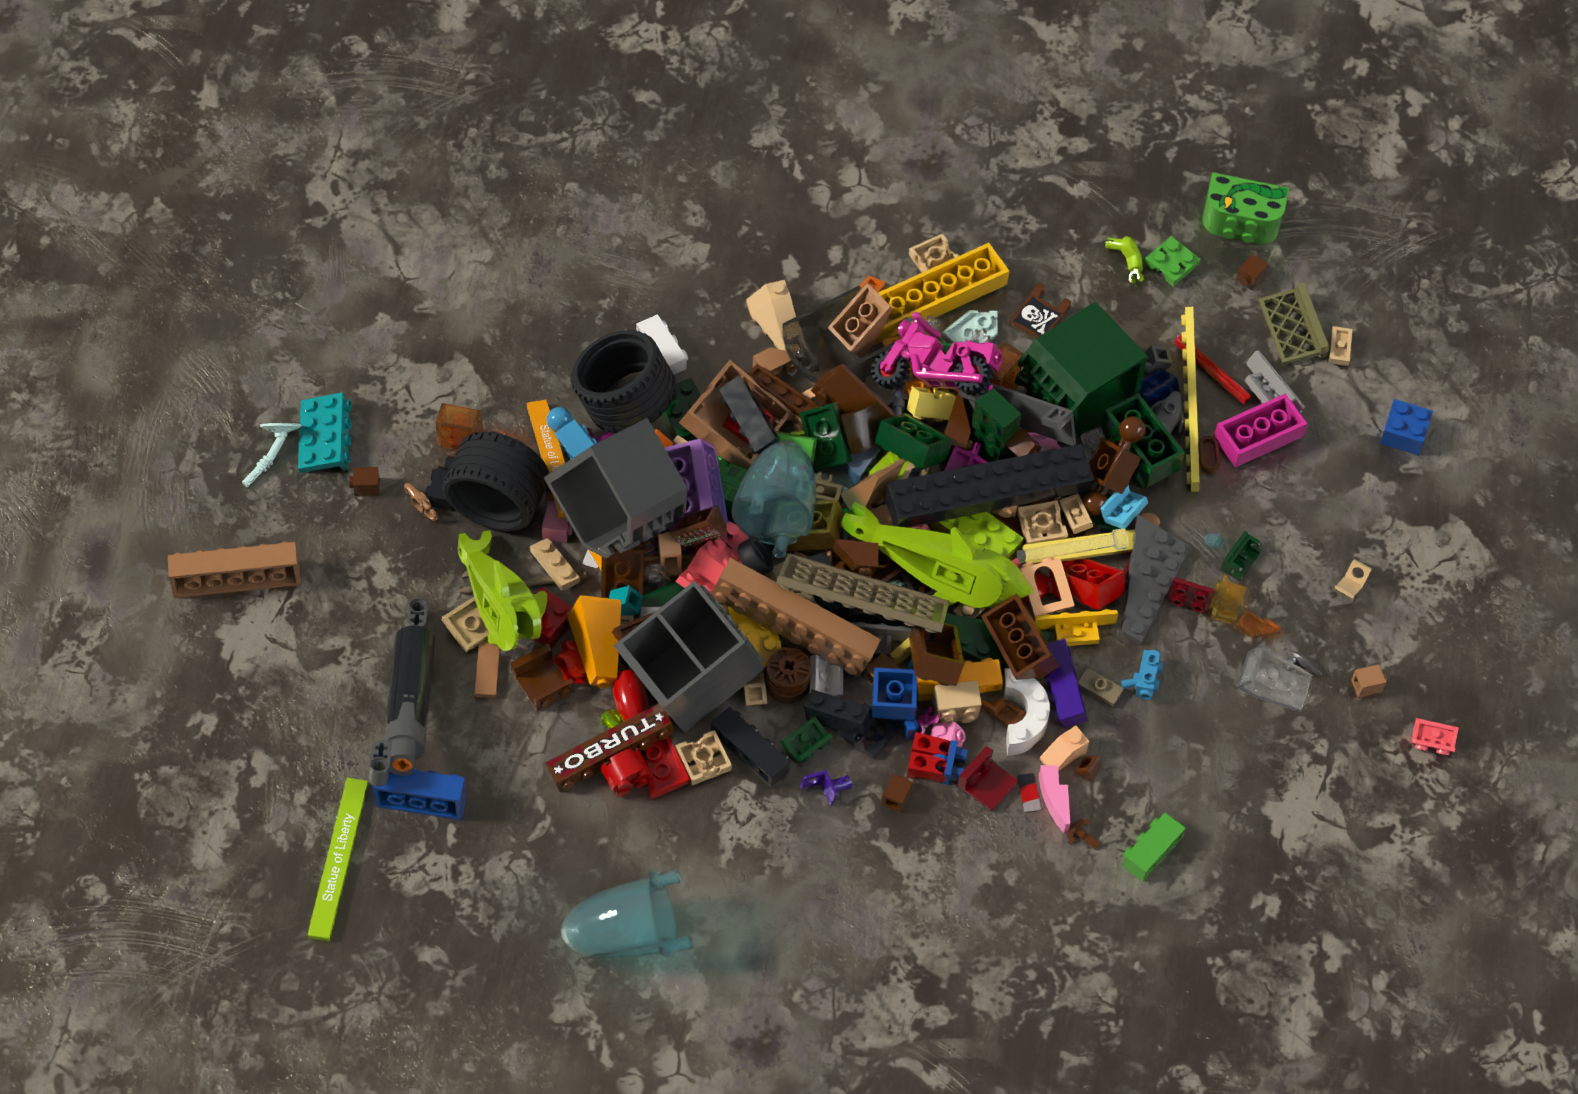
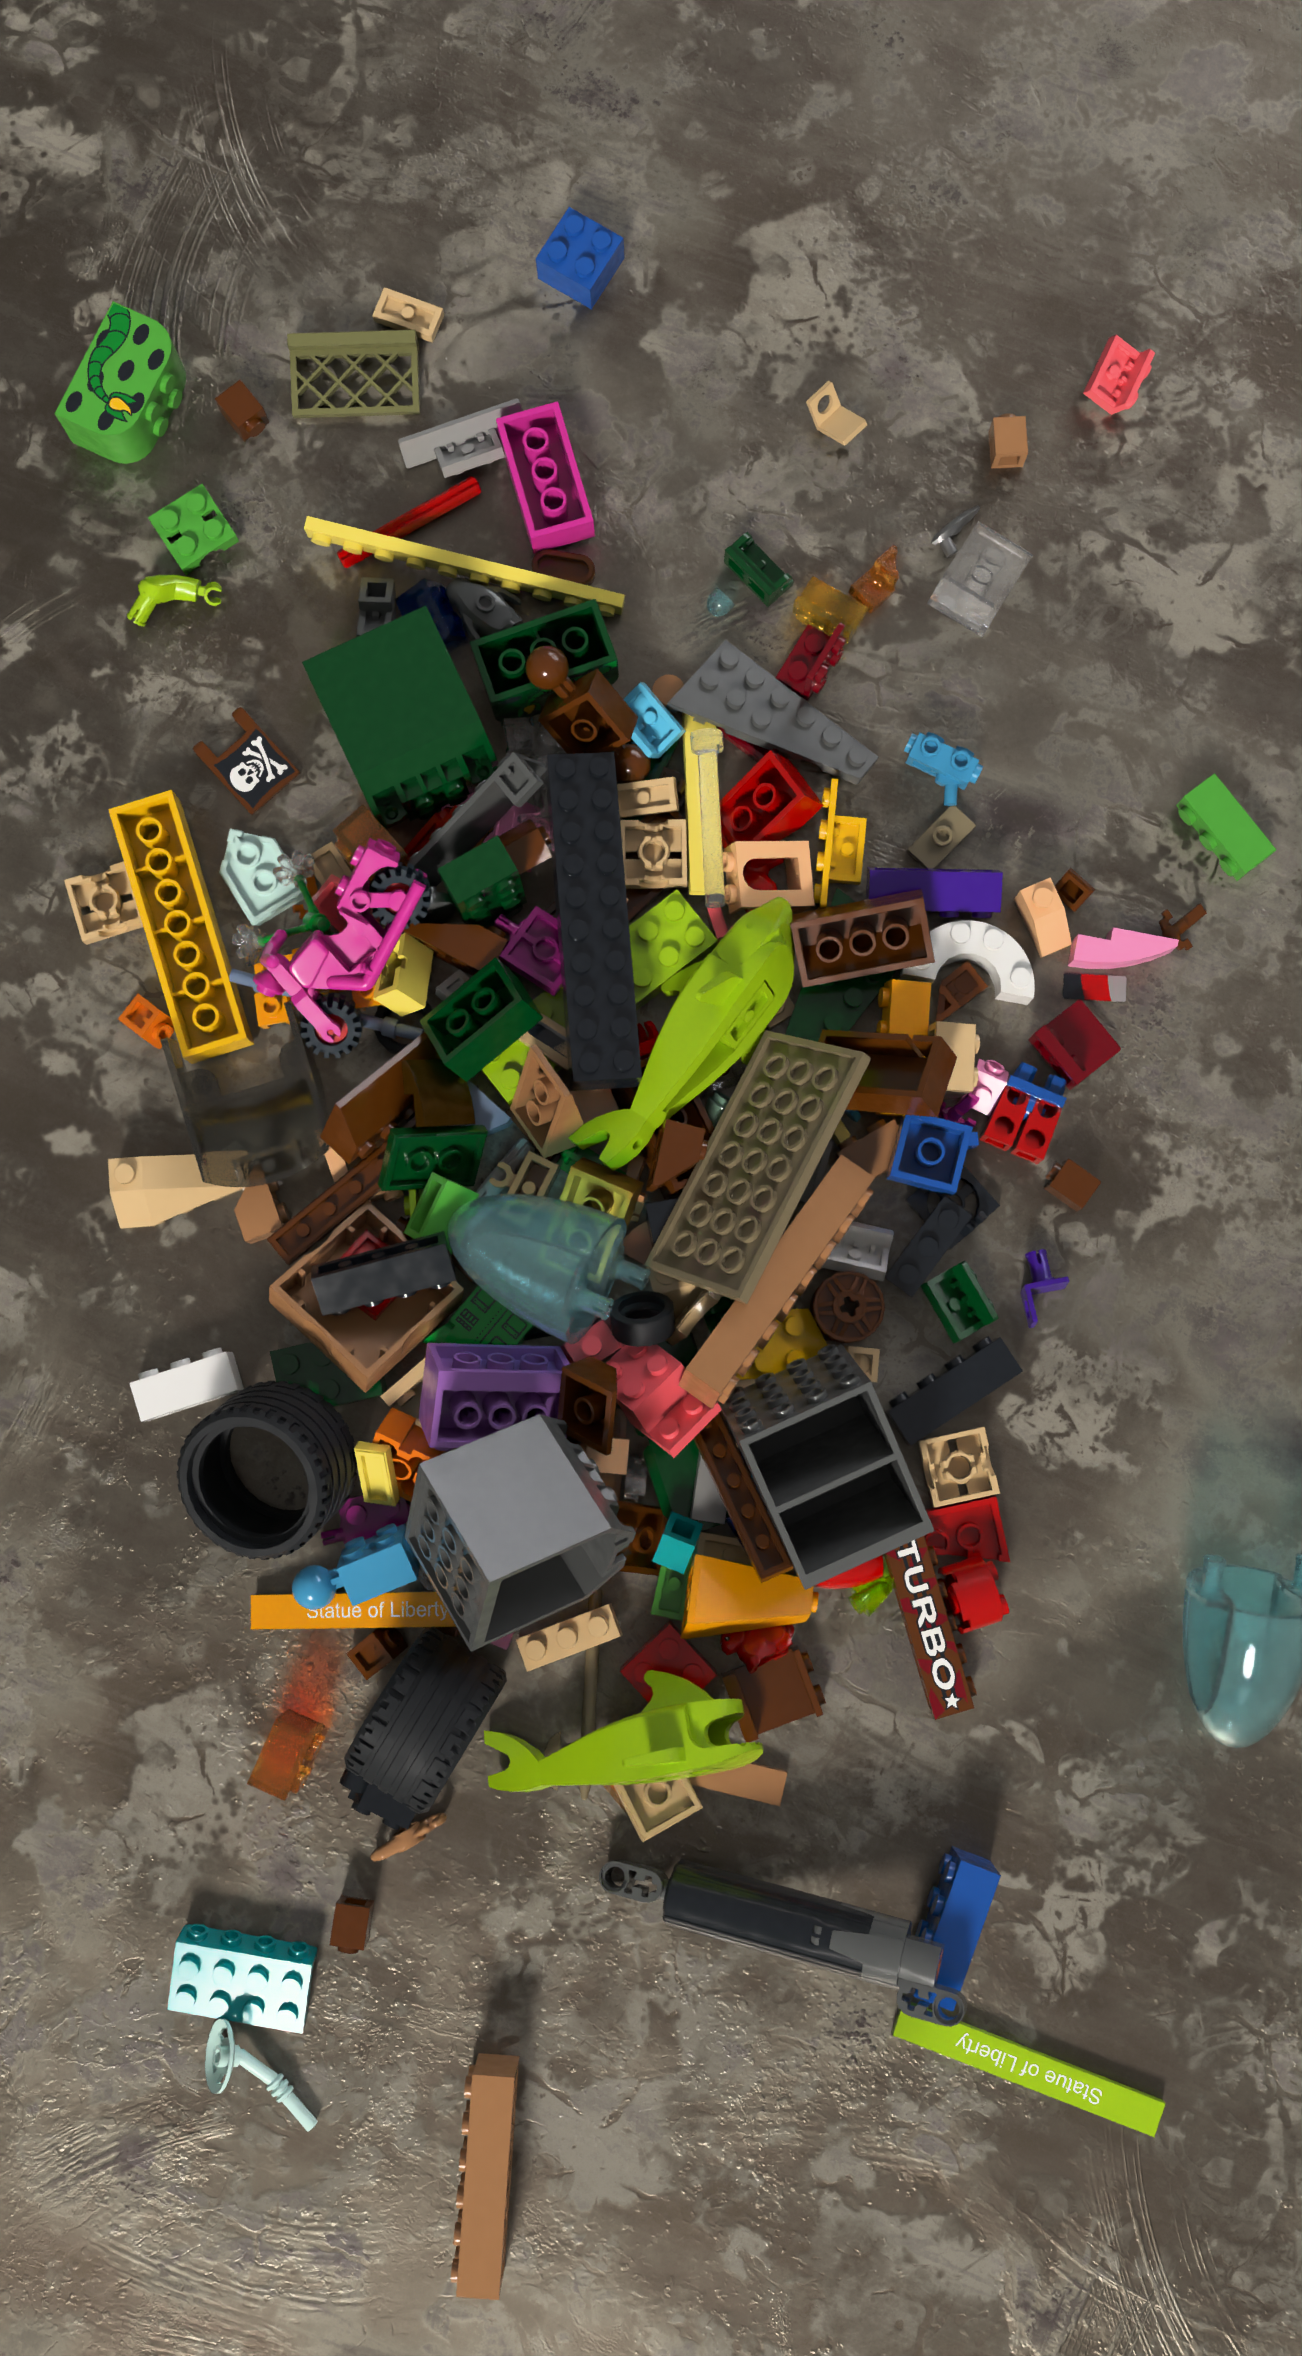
camera: 70 degrees left, 25 degrees up
medium nougat slope [828,283,892,359] -> none

